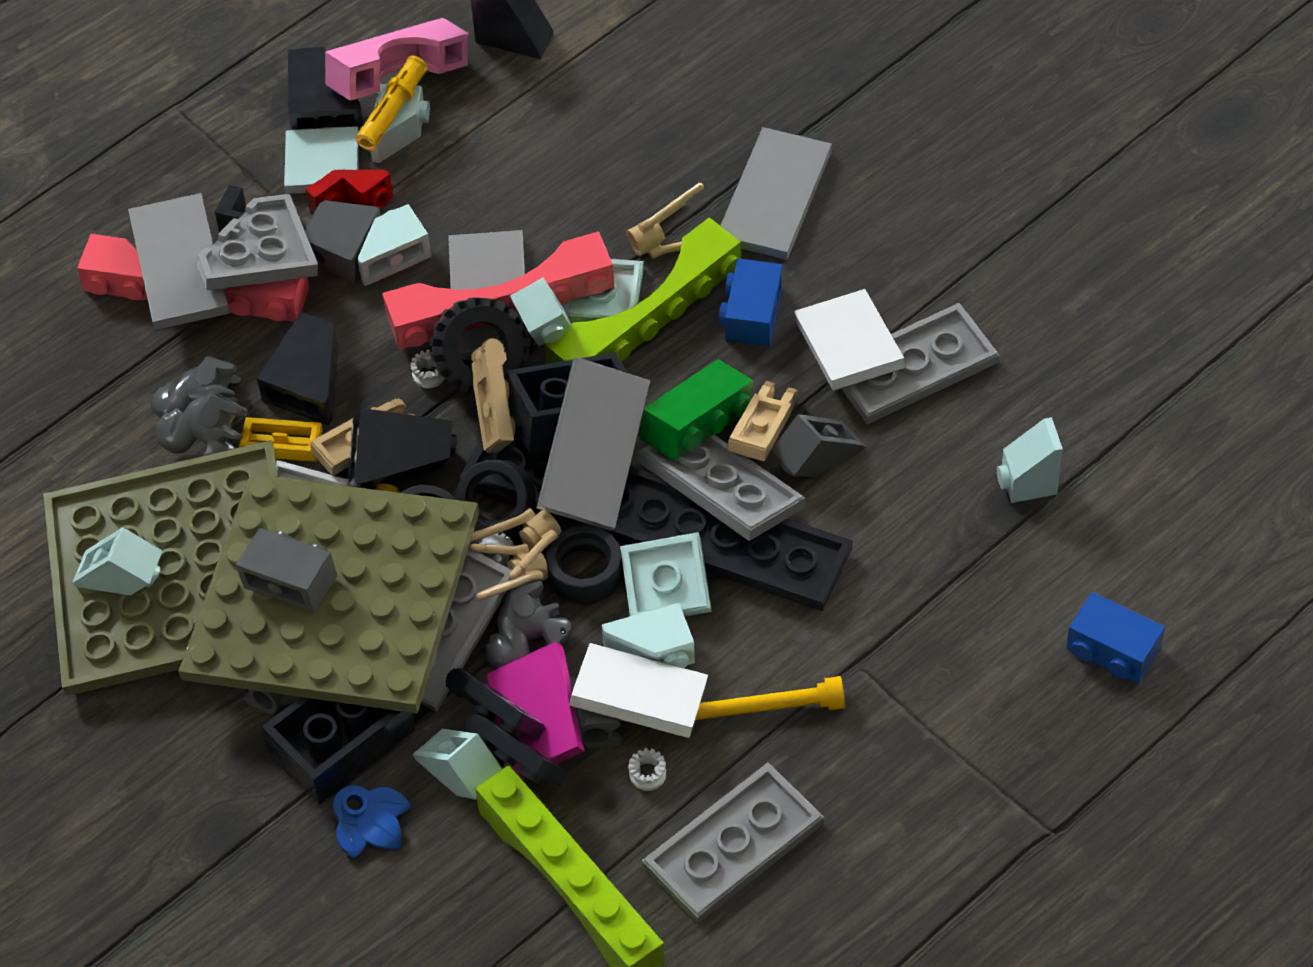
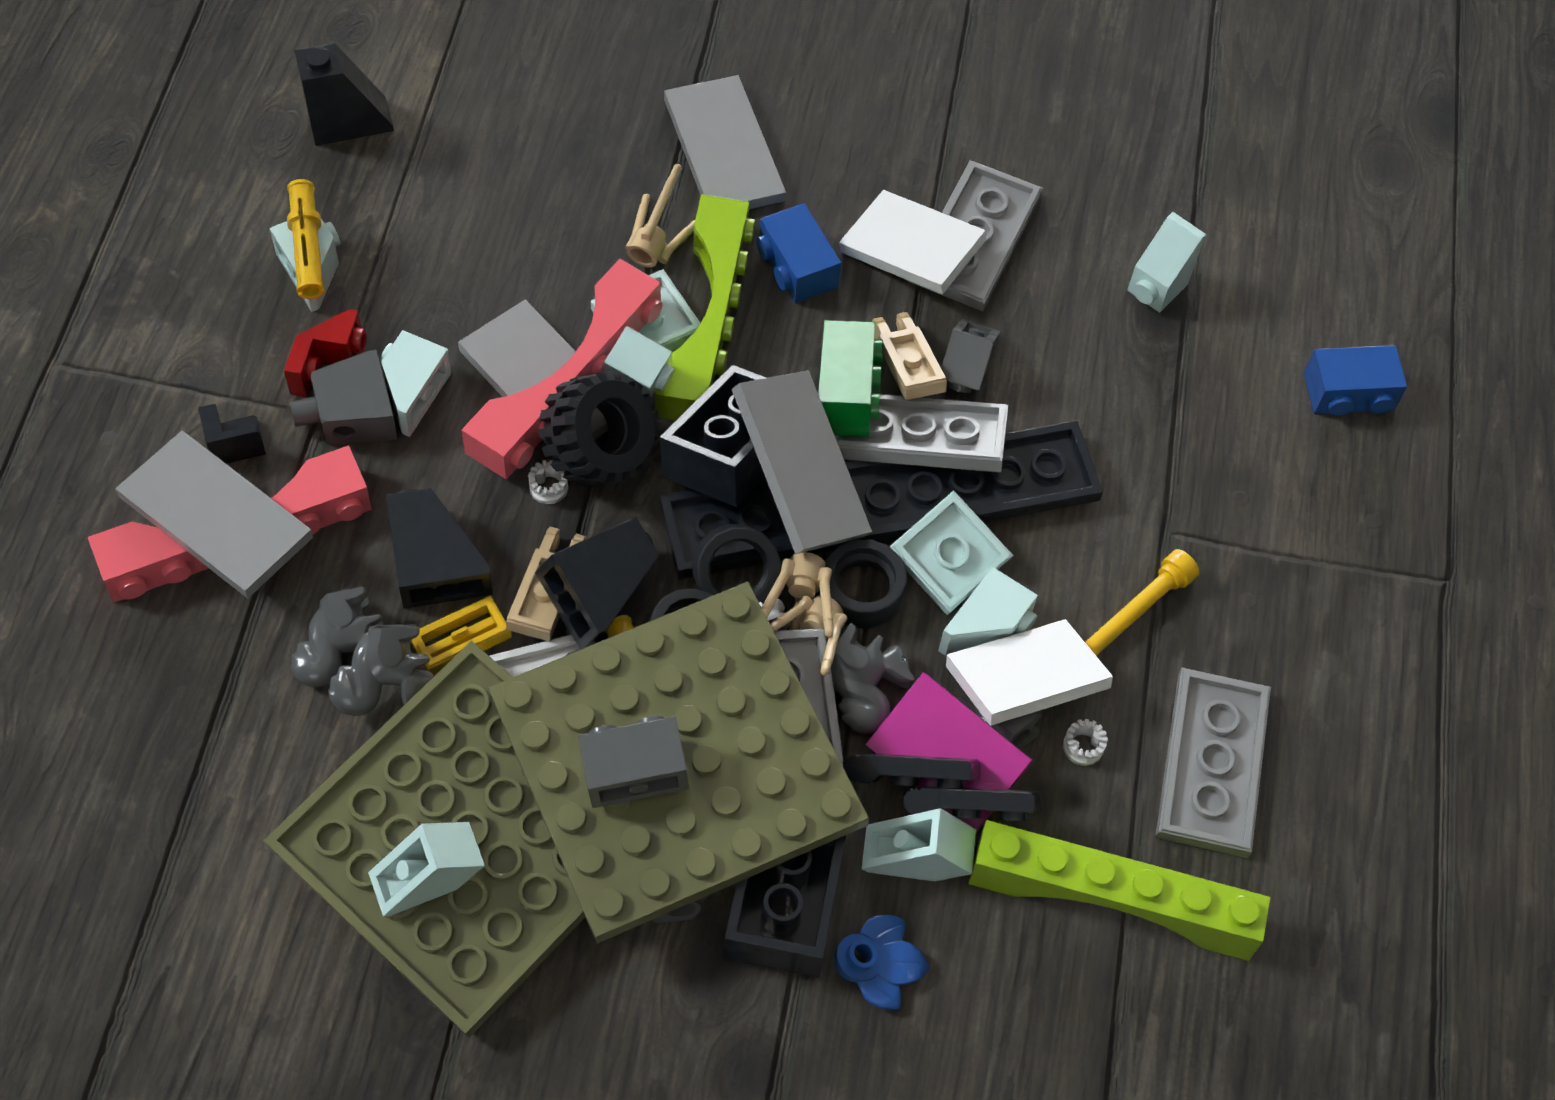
camera: 45 degrees left, 5 degrees up
light grey plate [197,194,318,291] -> none
light aqua tile [284,127,359,194] -> none
black slope [288,47,364,131] -> none
bright pink arch [325,18,468,101] -> none
tan hinge [471,338,515,453] -> none

